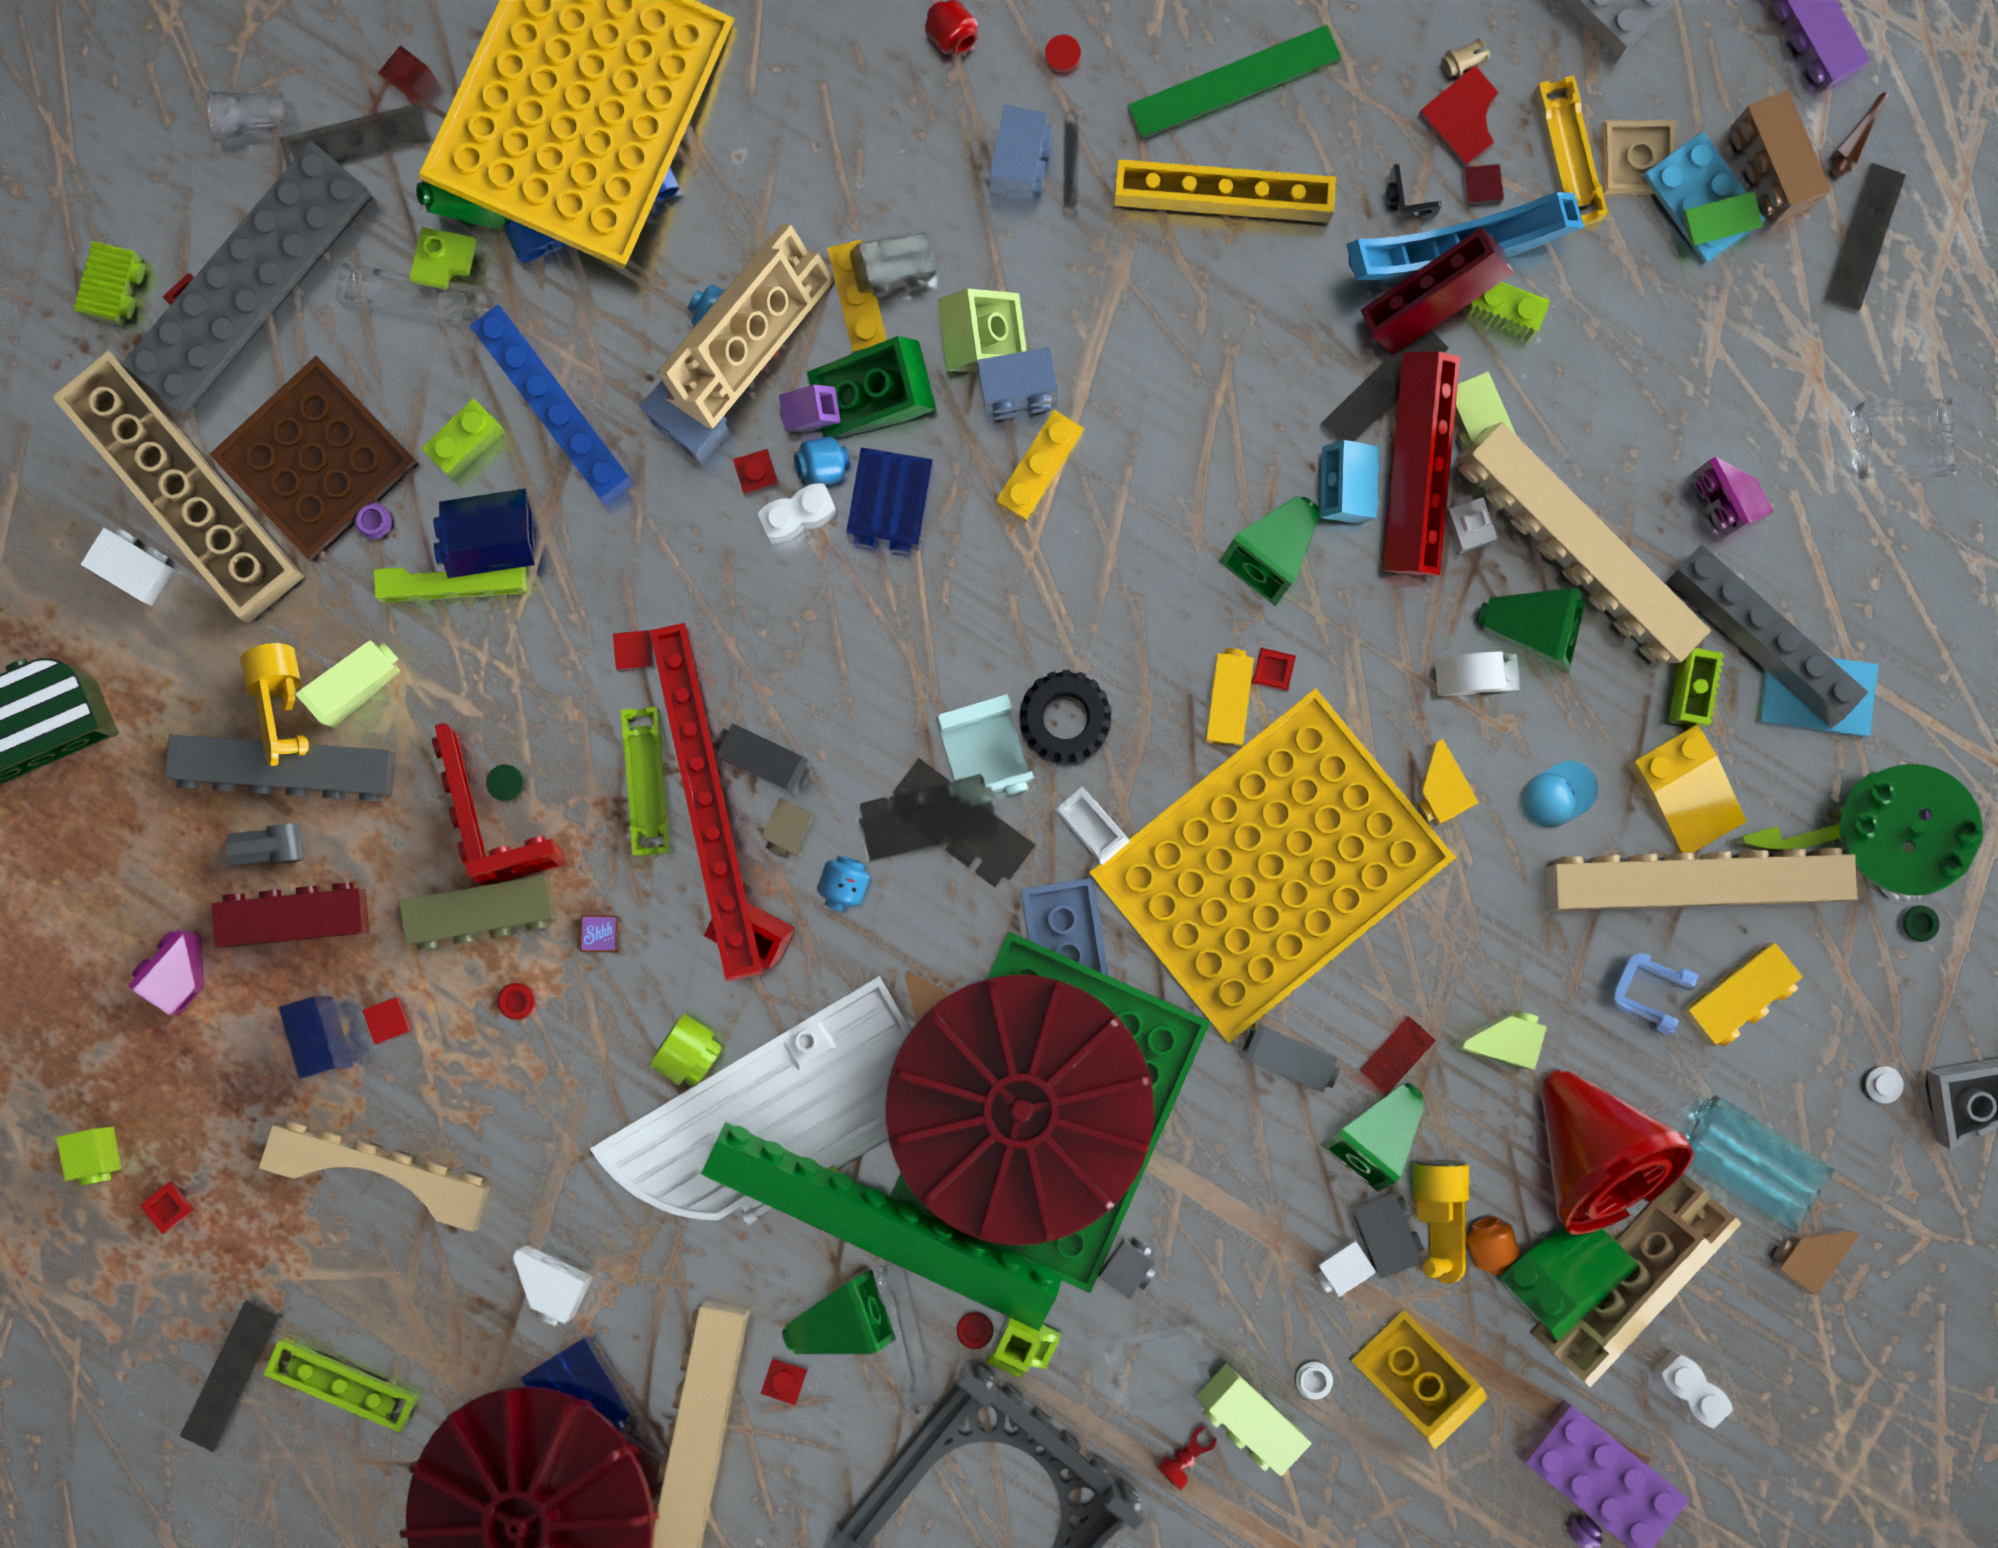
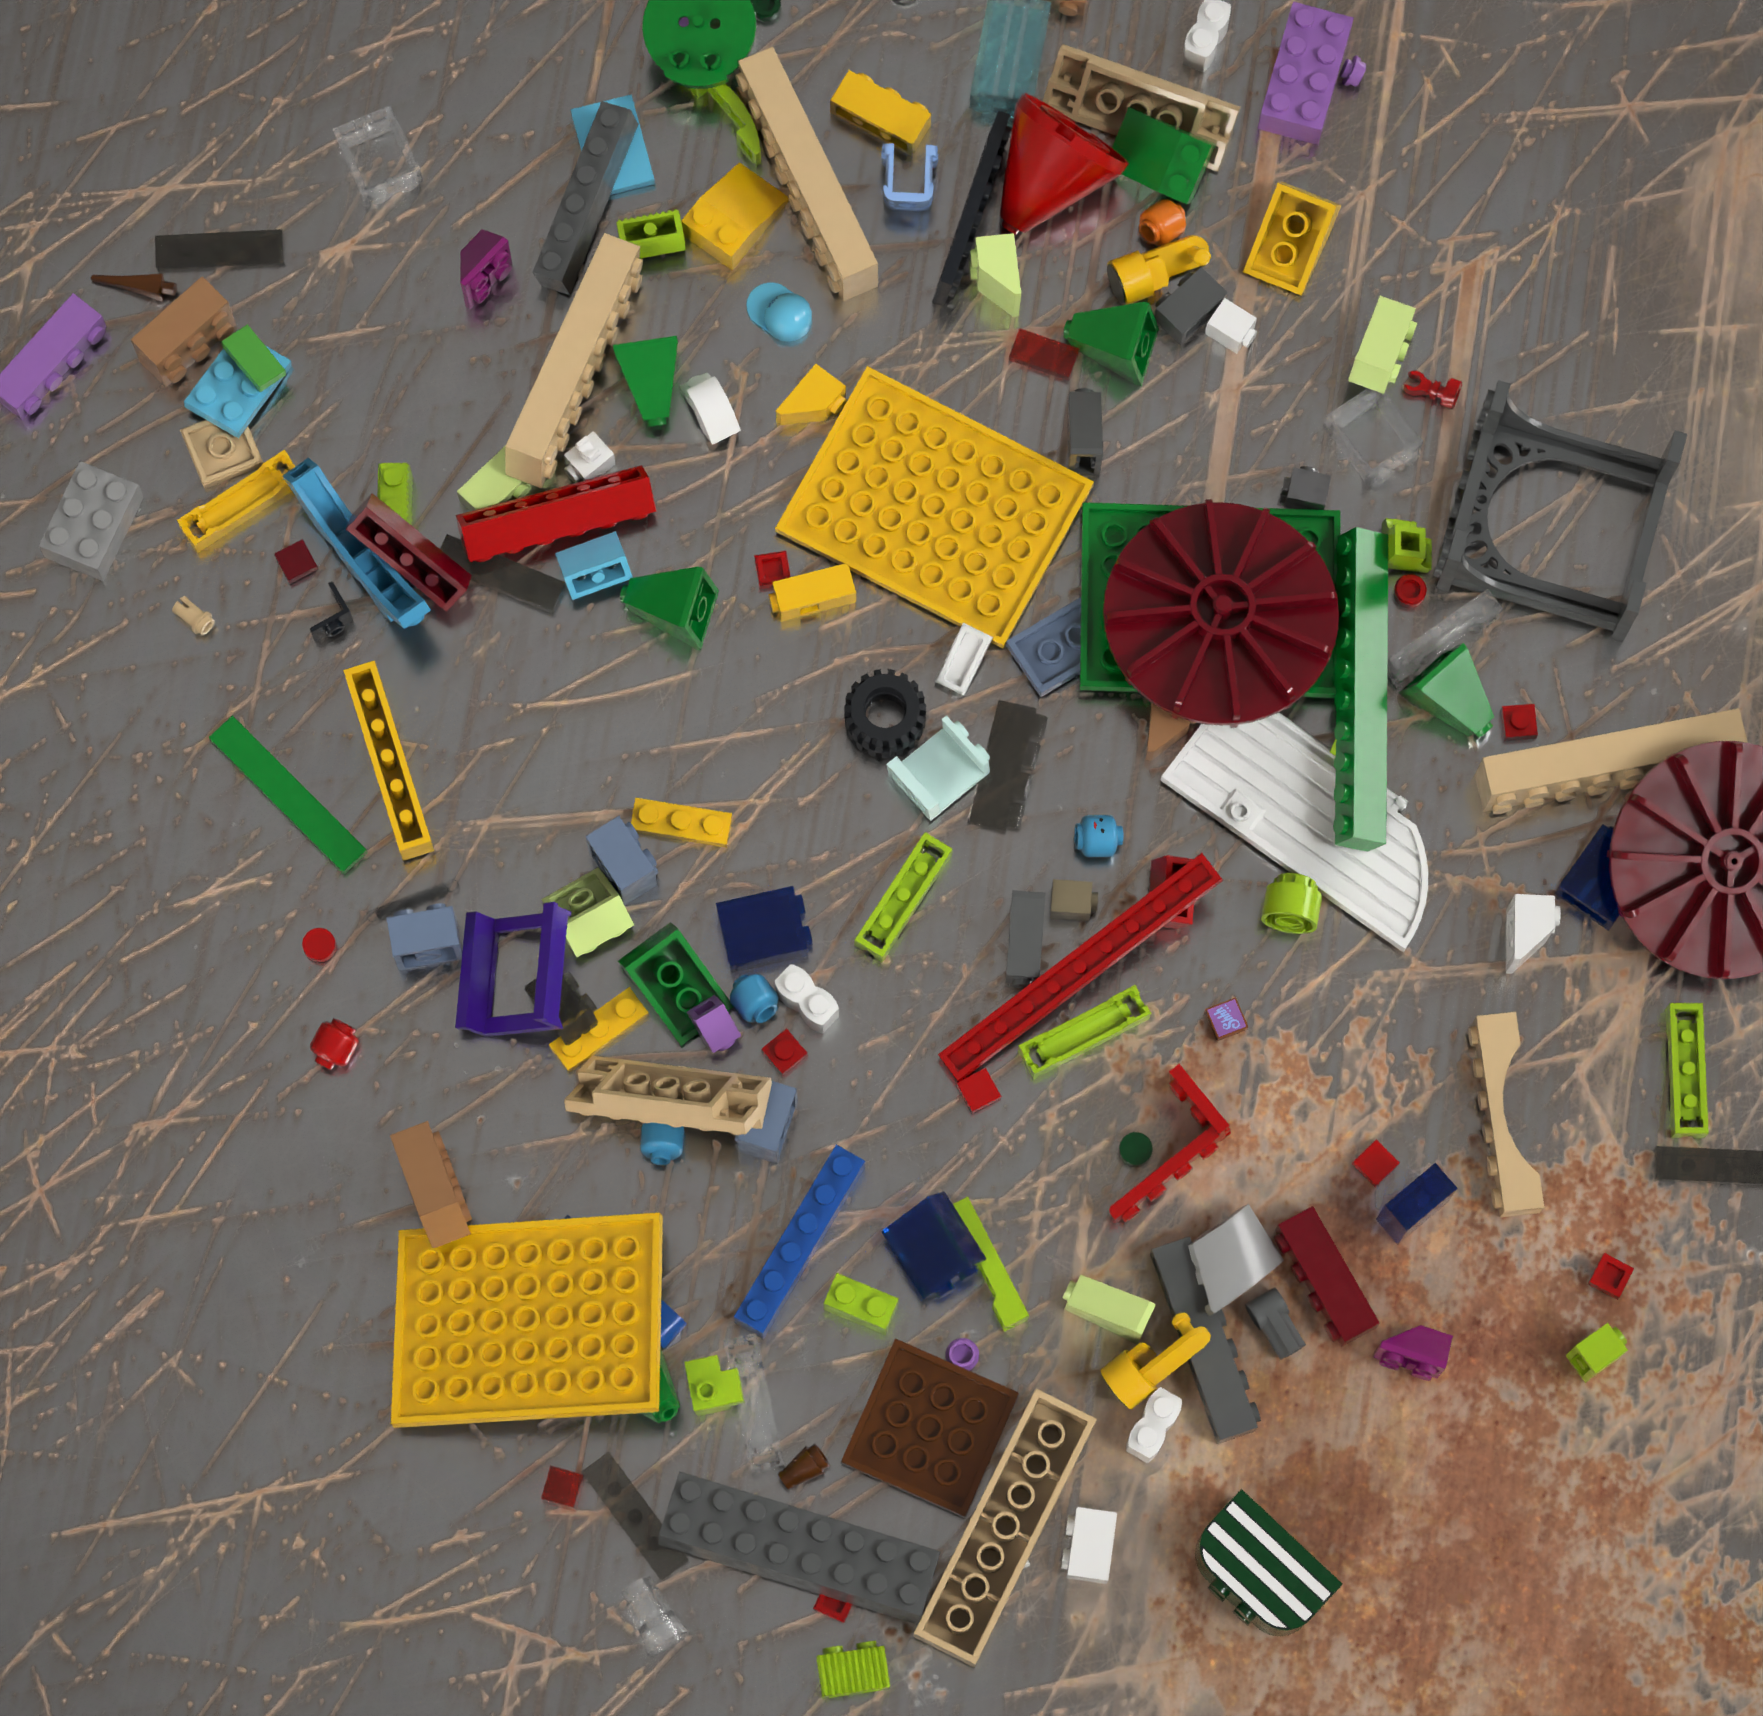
camera: 115 degrees left, 10 degrees down
olive brick [399,875,557,951] -> none
red tile [497,983,536,1020] -> none
clear smoke windscreen [857,774,1002,861] -> none
white plate [1295,1362,1333,1400] -> none
red tile [1419,65,1499,167] -> none
none -> medium nougat brick [390,1121,472,1249]
none -> dark purple piece [455,902,571,1037]
none -> reddish brown cone [778,1443,830,1490]
none -> lime piece [854,832,953,963]
none -> black plate [932,110,1012,306]
none -> white brick [1126,1387,1182,1463]
none -> light grey slope [1188,1204,1284,1316]

